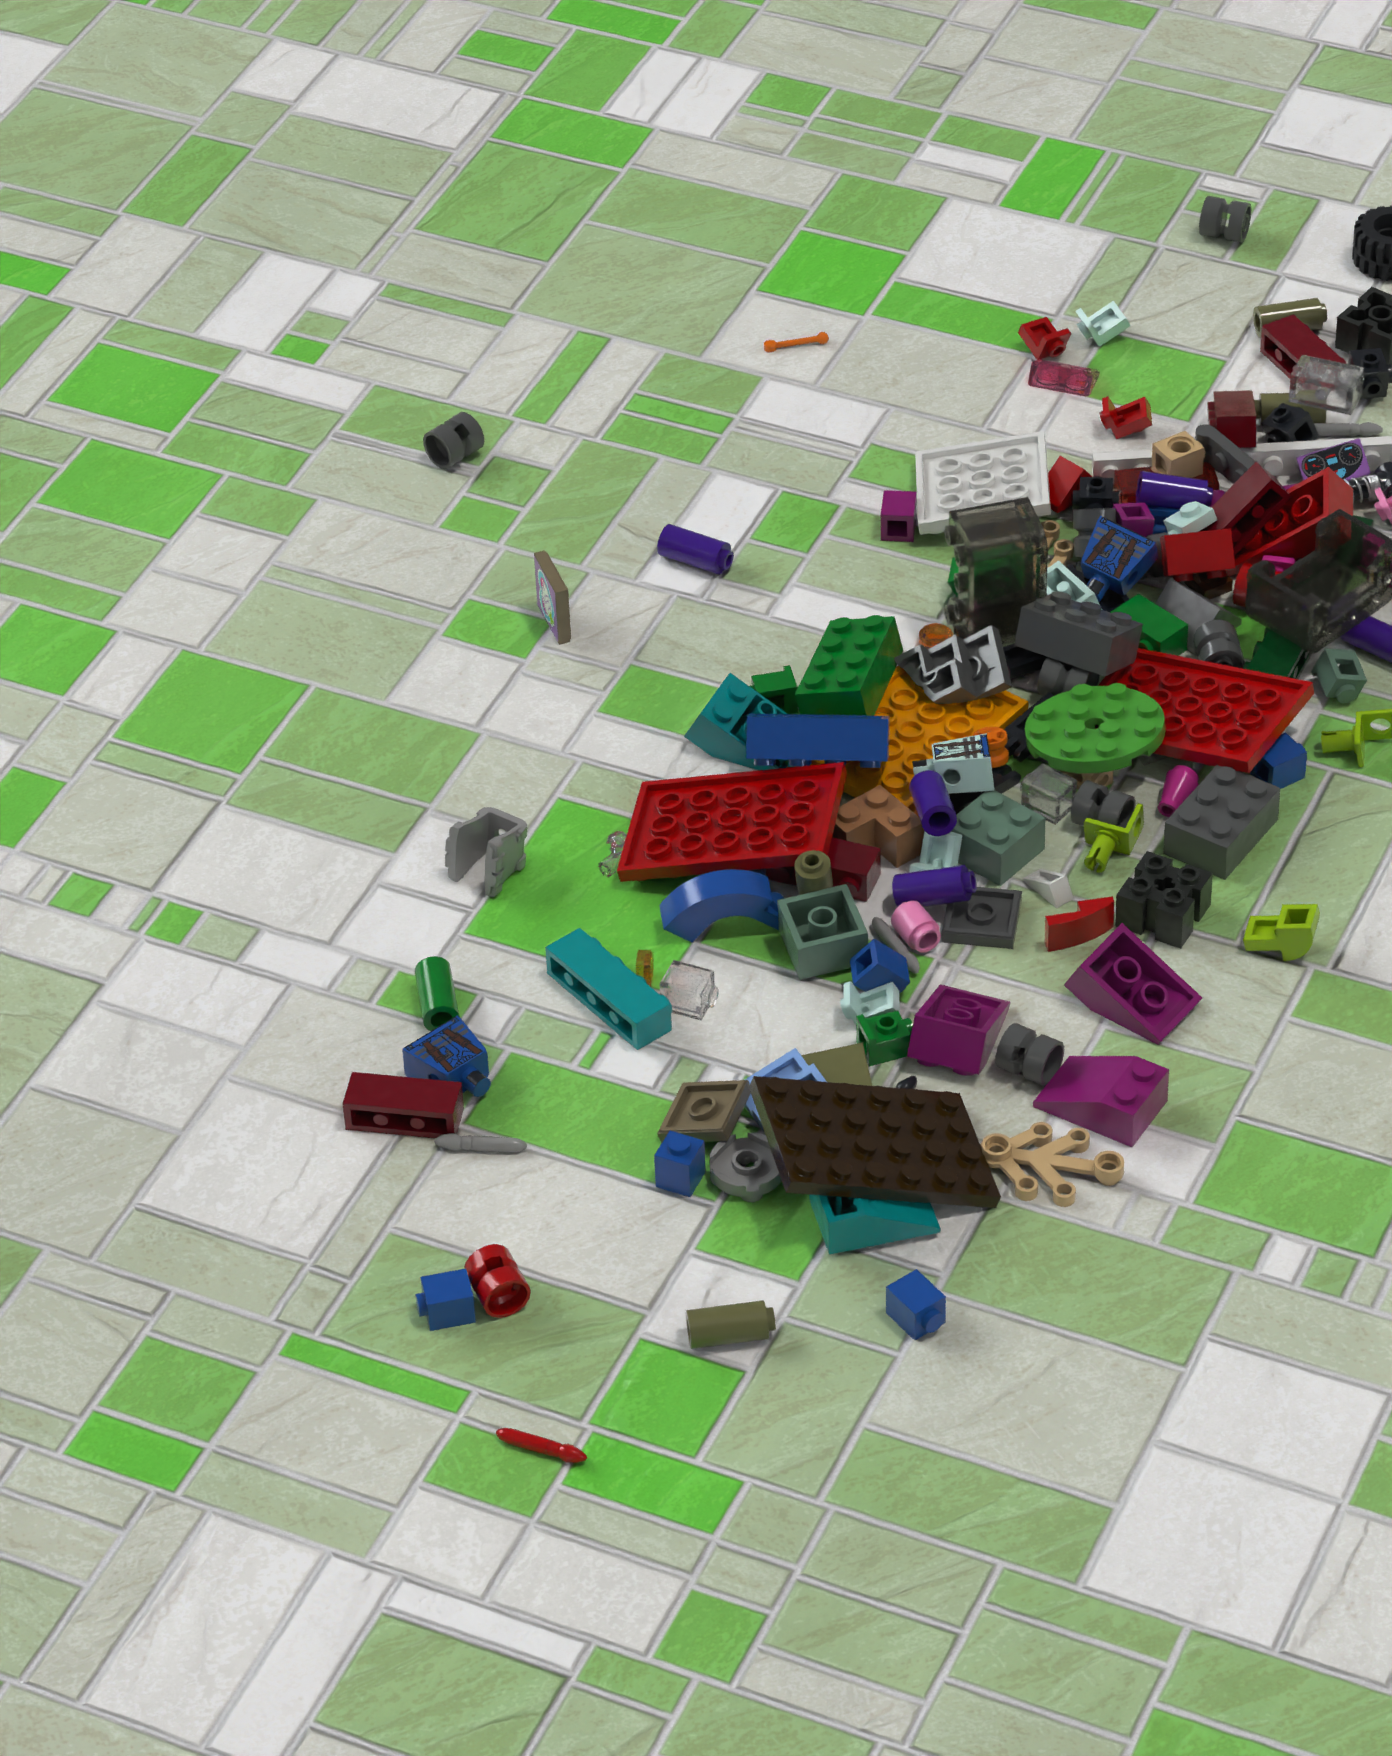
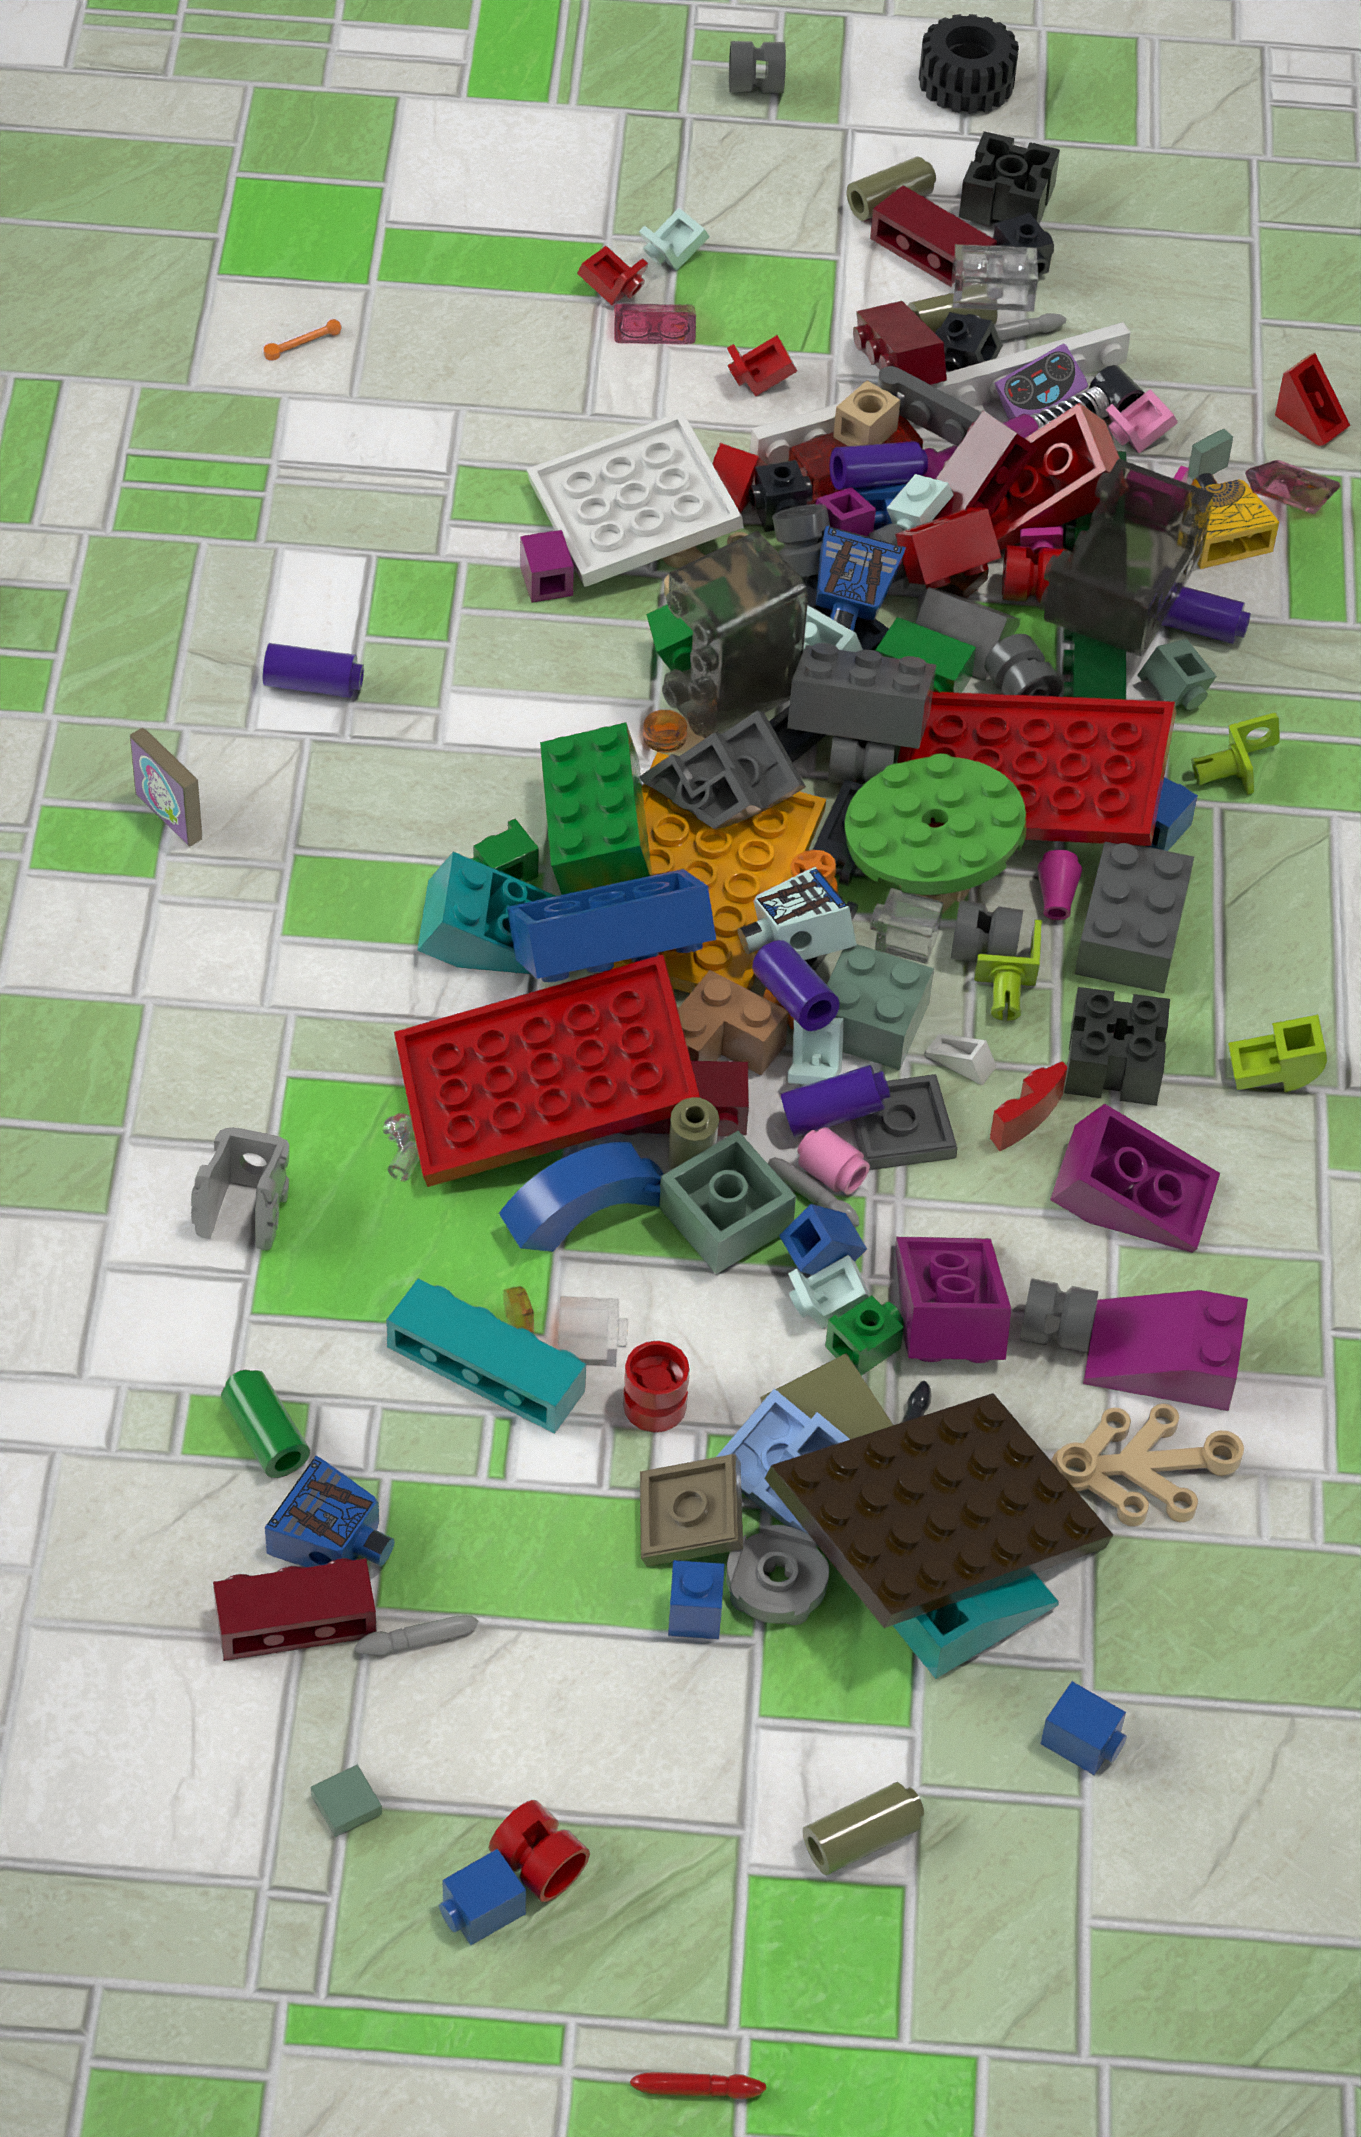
camera: 25 degrees left, 10 degrees up
none -> sand green tile [311,1764,382,1837]
none -> red wheel [623,1341,690,1433]

